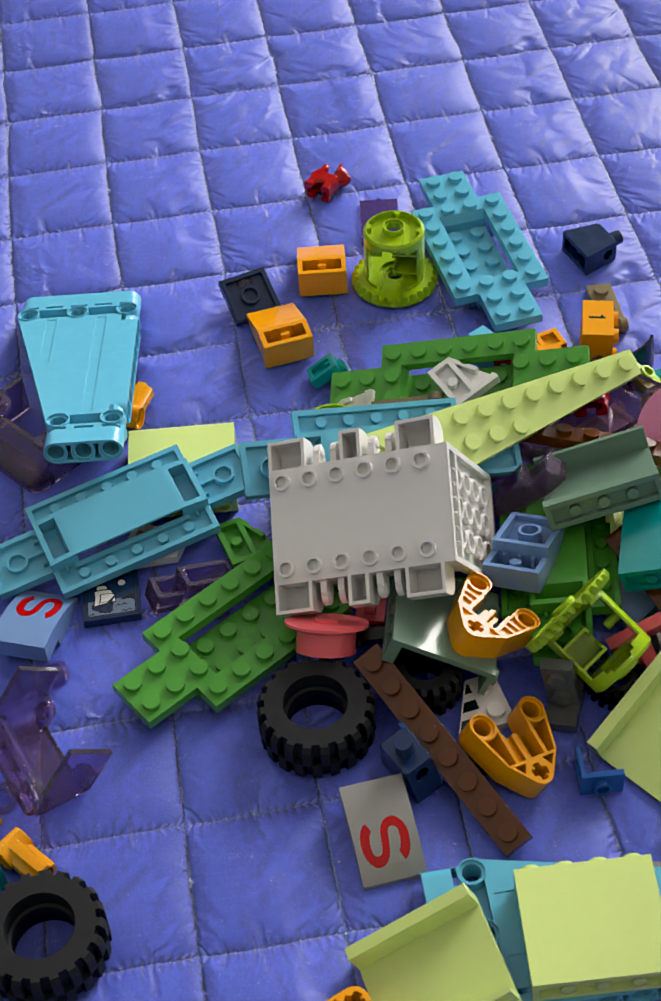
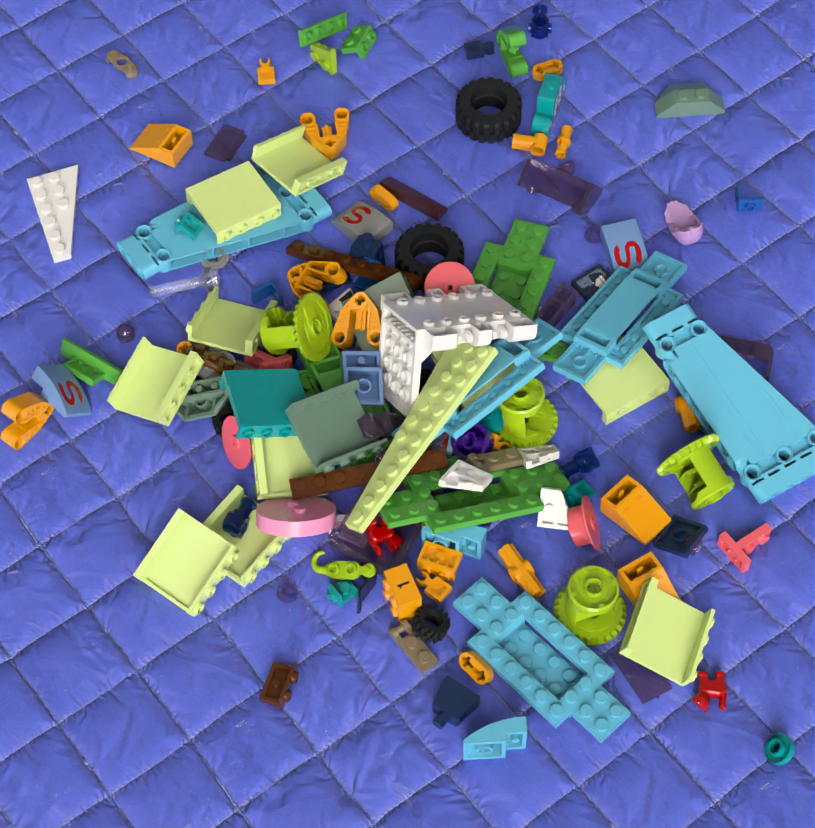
camera: 150 degrees right, 10 degrees up
none -> light orange beam [369,184,399,212]
none -> slope [380,177,448,221]
none -> black tyre [411,604,451,644]
none -> light orange beam [459,650,494,685]
none -> medium azure slope [463,716,527,760]
none -> light orange piece [498,543,545,600]
none -> white wing [537,487,569,530]
none -> clear blue connector [558,447,600,480]
none -> coral piece [567,496,601,551]
none -> yellowish green panel [619,577,716,686]
none -> lime piece [656,433,735,510]
none -> coral bracket [717,522,772,573]
none -> teal plate [764,733,795,765]

